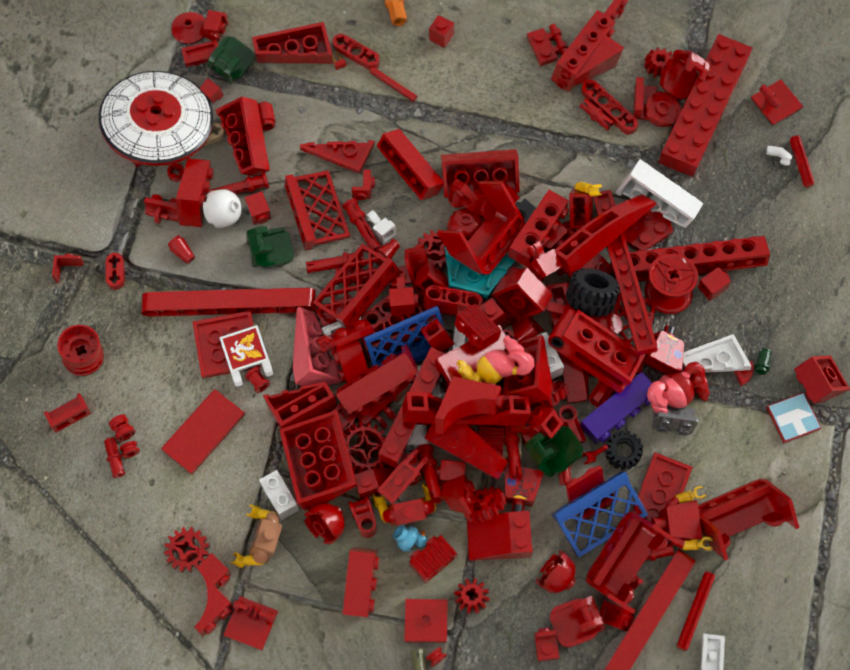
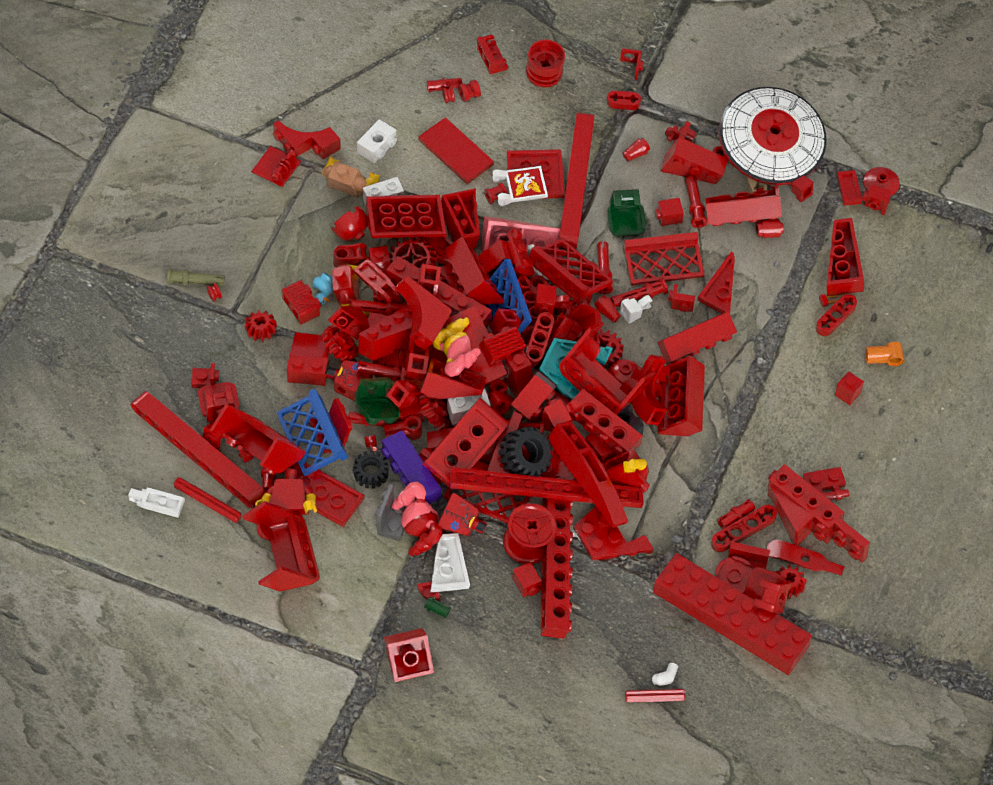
camera: 95 degrees right, 10 degrees down
red gear [164,527,210,573] -> none
white cylinder [203,190,242,228] -> none
dark green piece [206,36,254,84] -> none
red wedge [342,547,379,617] -> none
red bar [369,67,417,102] -> none
red plate [405,599,448,643] -> none
red cylinder [536,550,576,594] -> none
white wedge [615,159,703,228] -> none
red plate [751,79,804,126] -> none
tile [766,392,821,444] -> none
none -> white brick [357,119,397,164]
none -> red piece [767,540,845,576]

